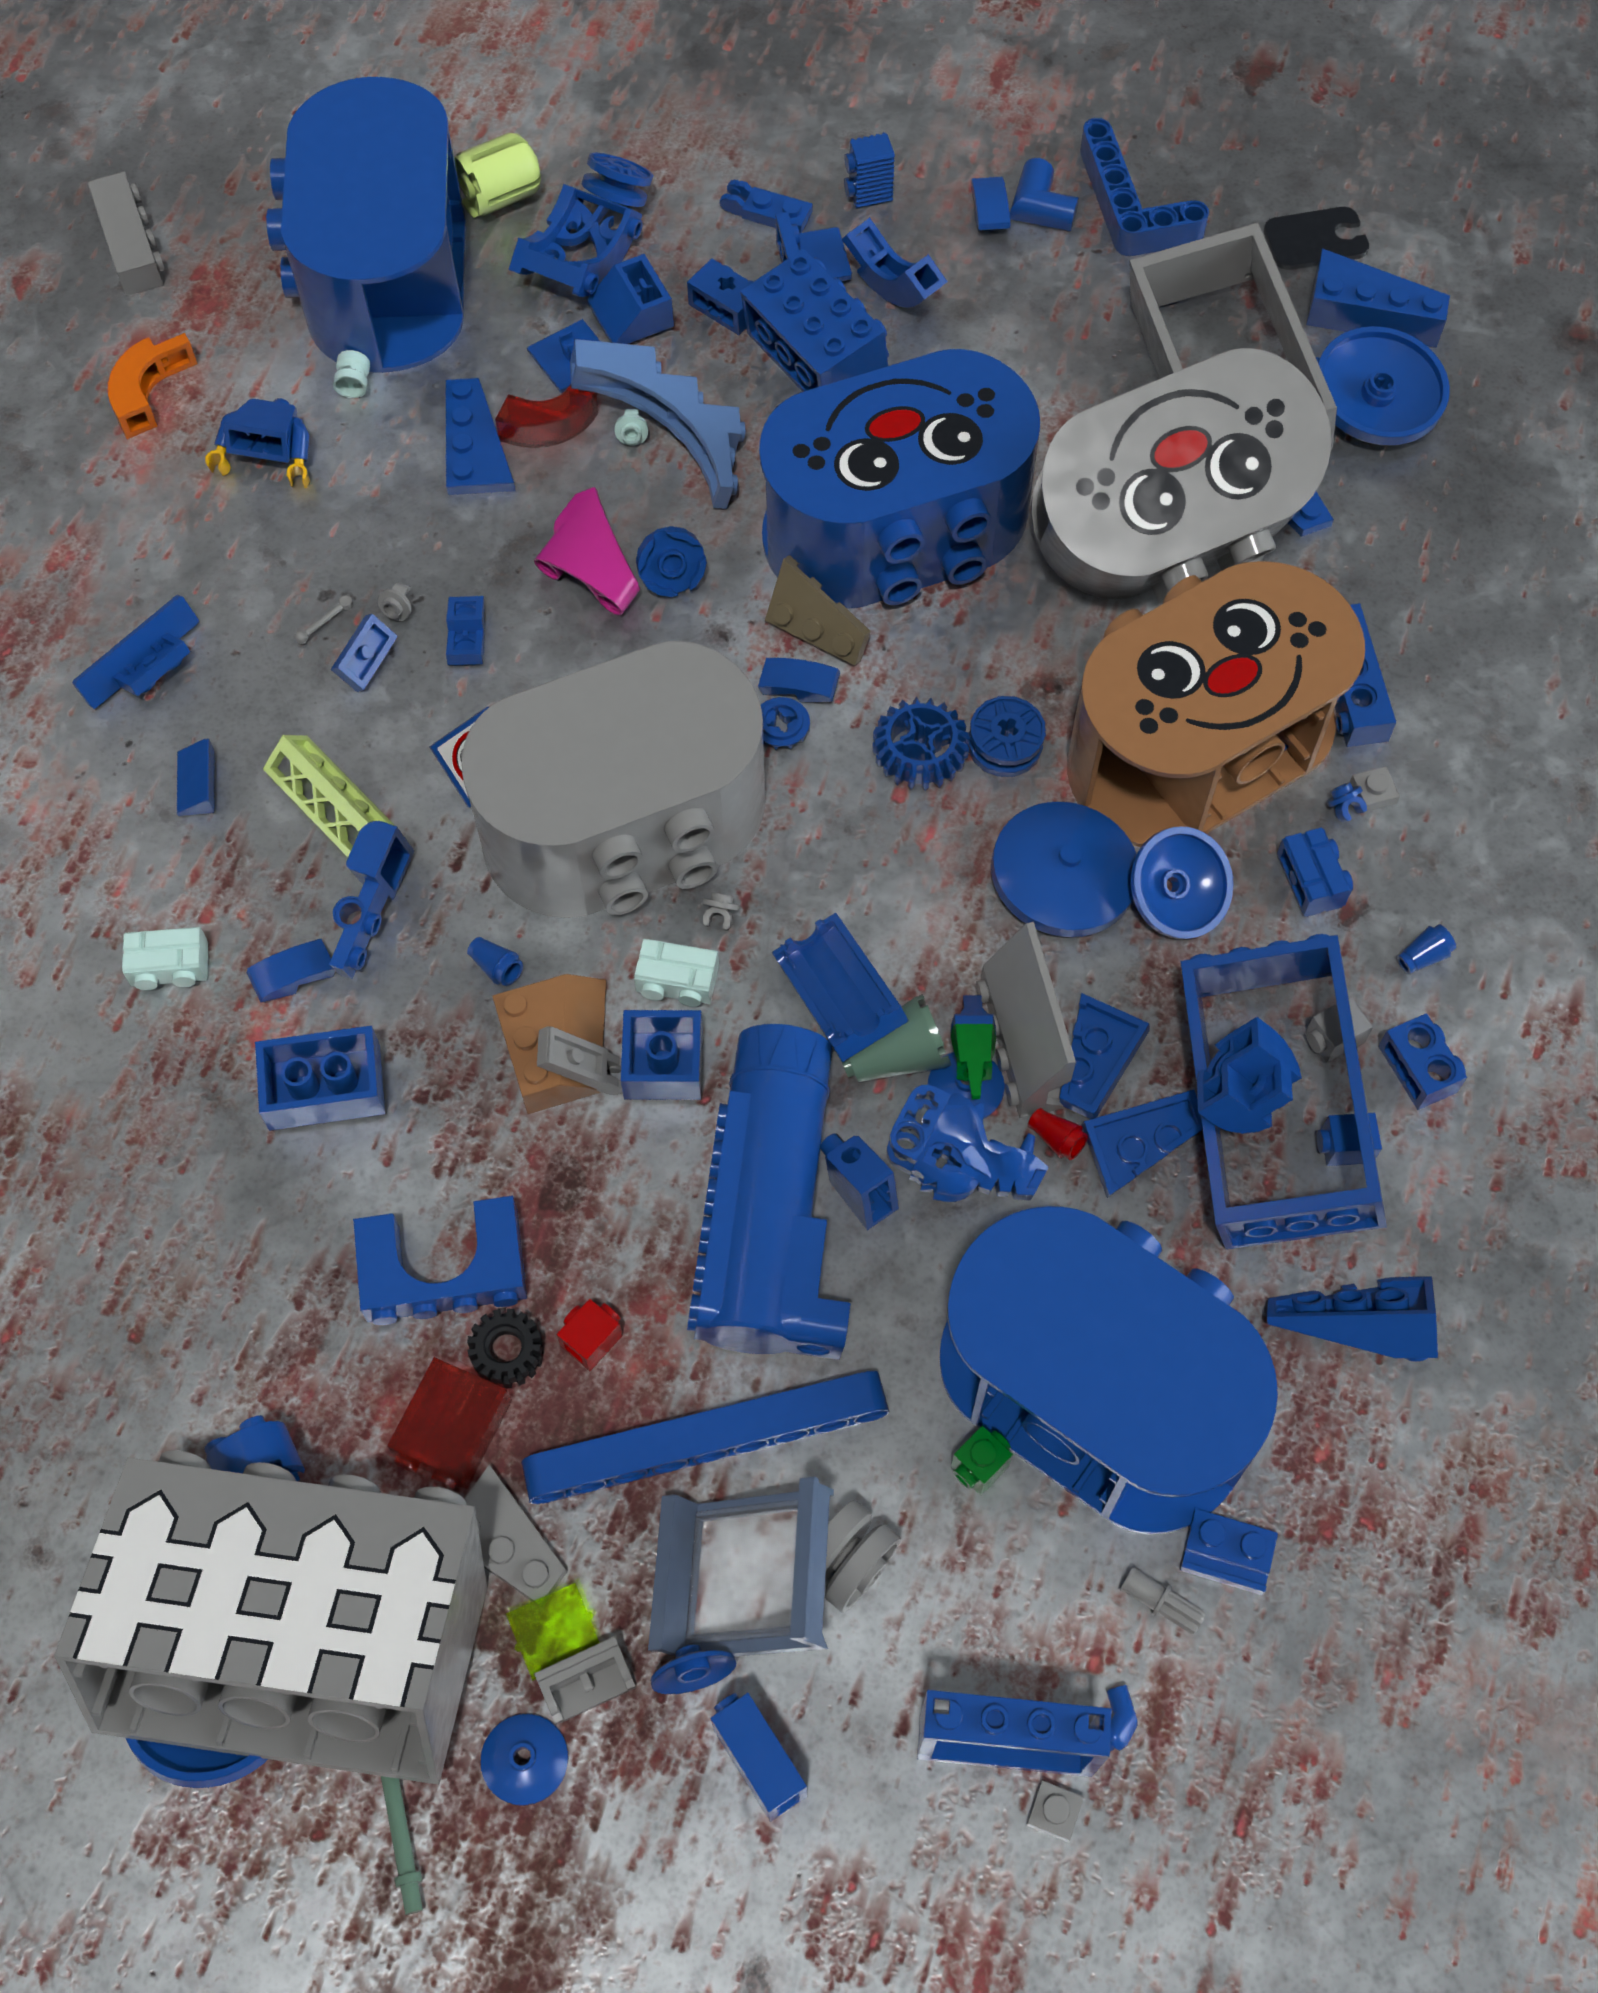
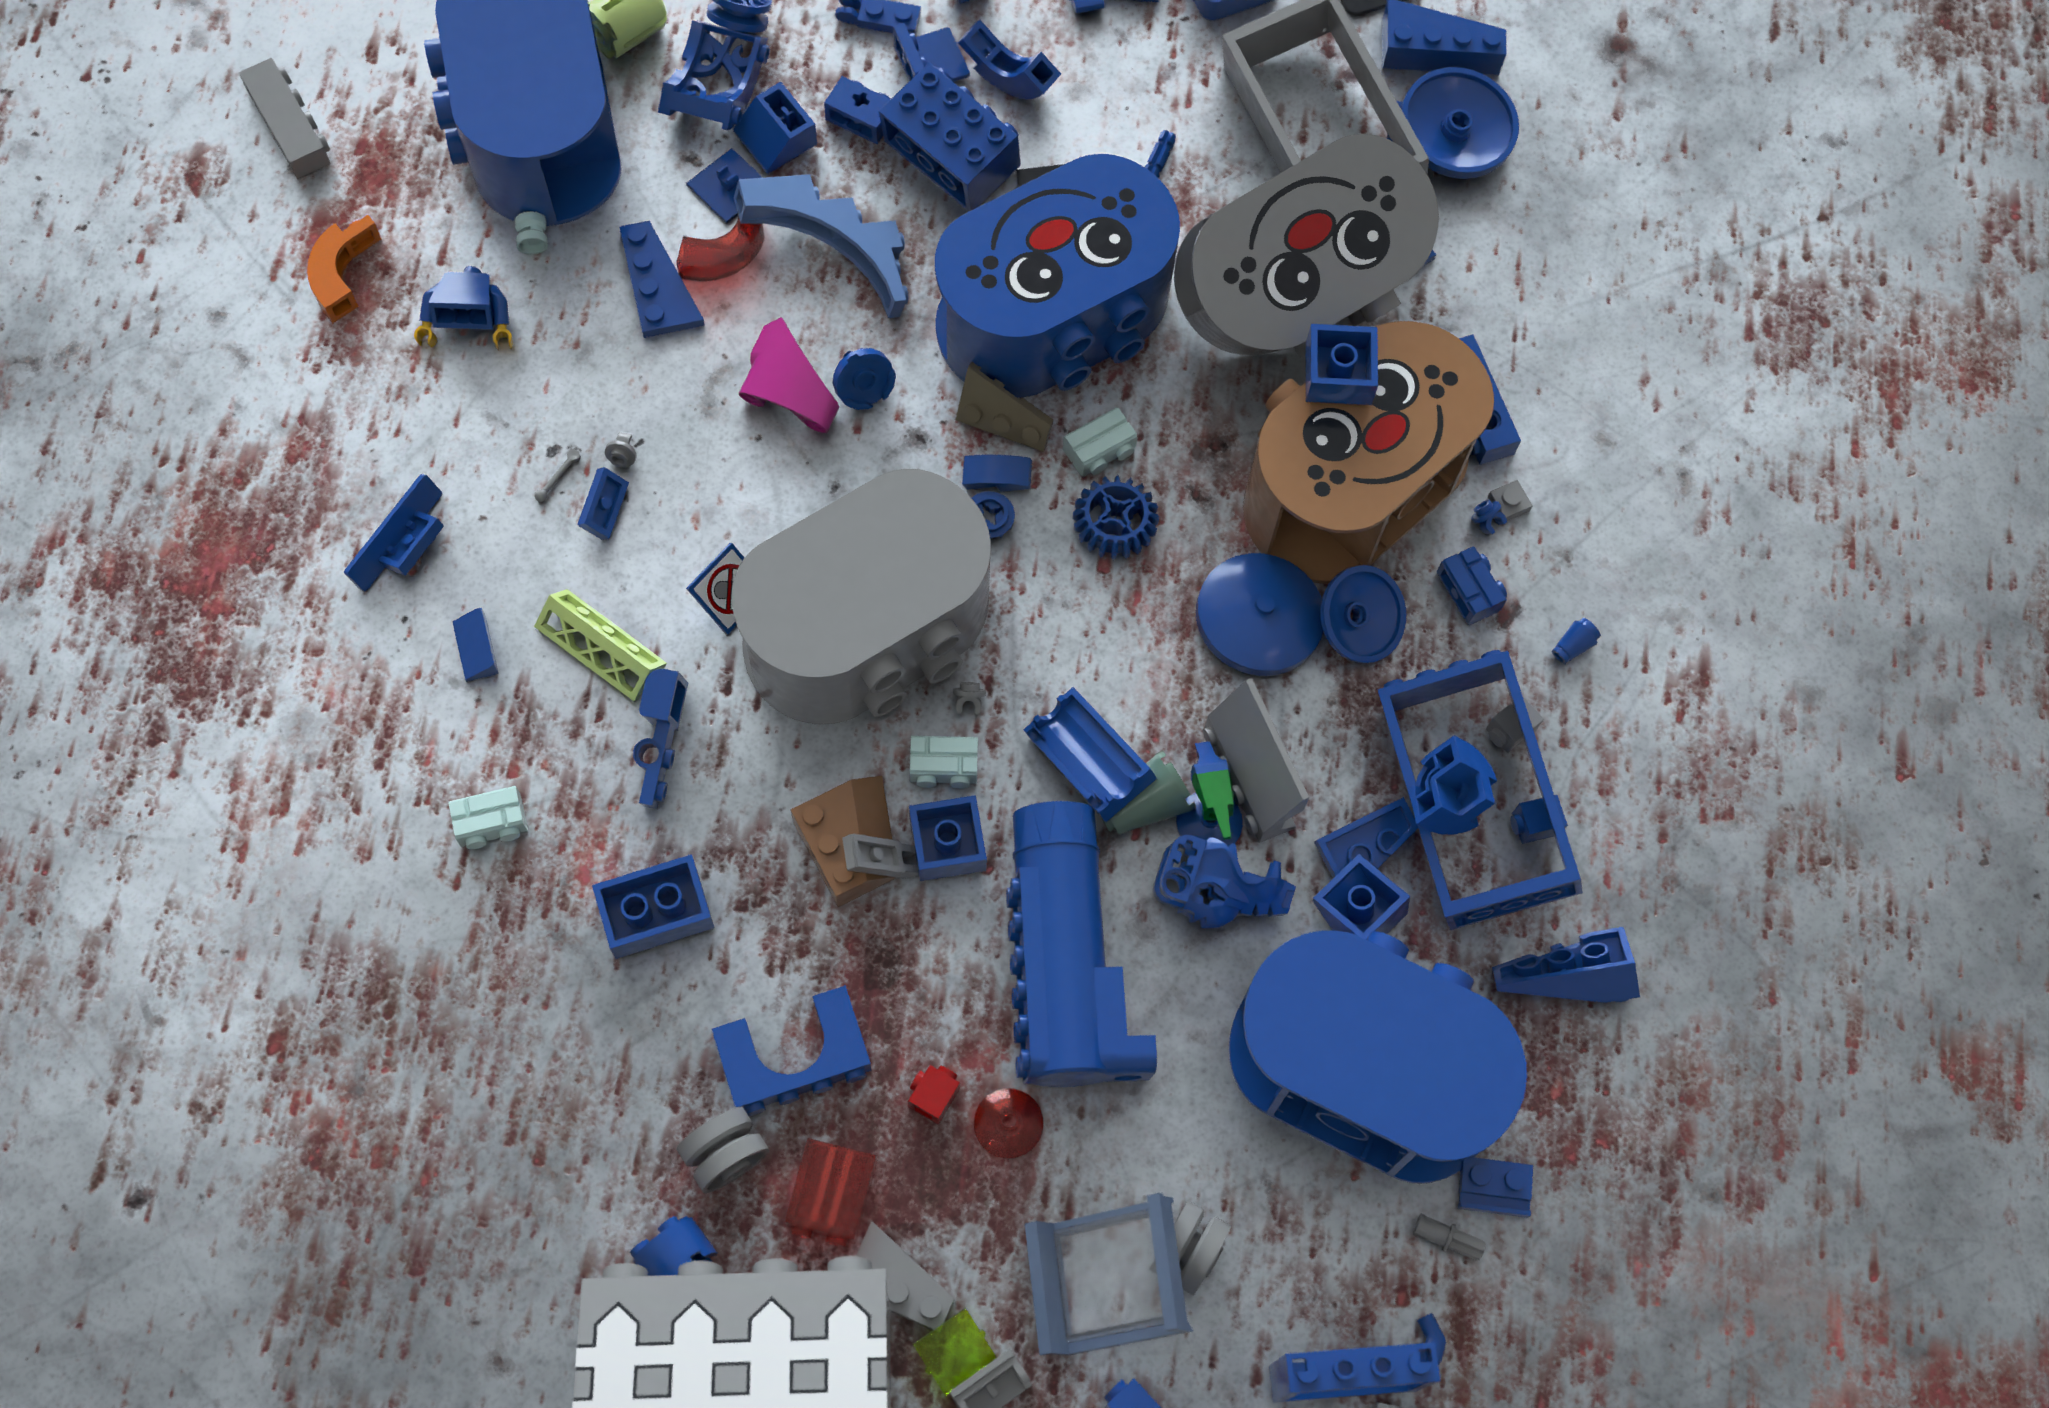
camera: 15 degrees left, 5 degrees up
blue slope [246,939,335,1003] -> none
blue slope [446,596,485,665] -> none
blue cone [467,937,523,986] -> none
black tyre [467,1308,544,1389] -> none
blue beam [521,1371,889,1504] -> none
light aqua plate [615,409,648,446] -> none
blue dish [650,1645,736,1694] -> none
blue torso [820,1133,899,1230] -> none
green brick [951,1425,1013,1496] -> none
blue wheel [968,696,1046,777] -> none
red cone [1028,1108,1088,1160] -> none
blue wing [1060,993,1150,1119] -> none
blue brick [1378,1013,1467,1110] -> none
none -> light grey wheel [676,1107,769,1194]
none -> clear red dish [974,1088,1044,1159]
none -> light aqua brick [1063,407,1138,477]
none -> blue axle [1145,130,1176,178]
none -> blue brick [1306,324,1378,405]
none -> blue slope [1313,854,1410,940]

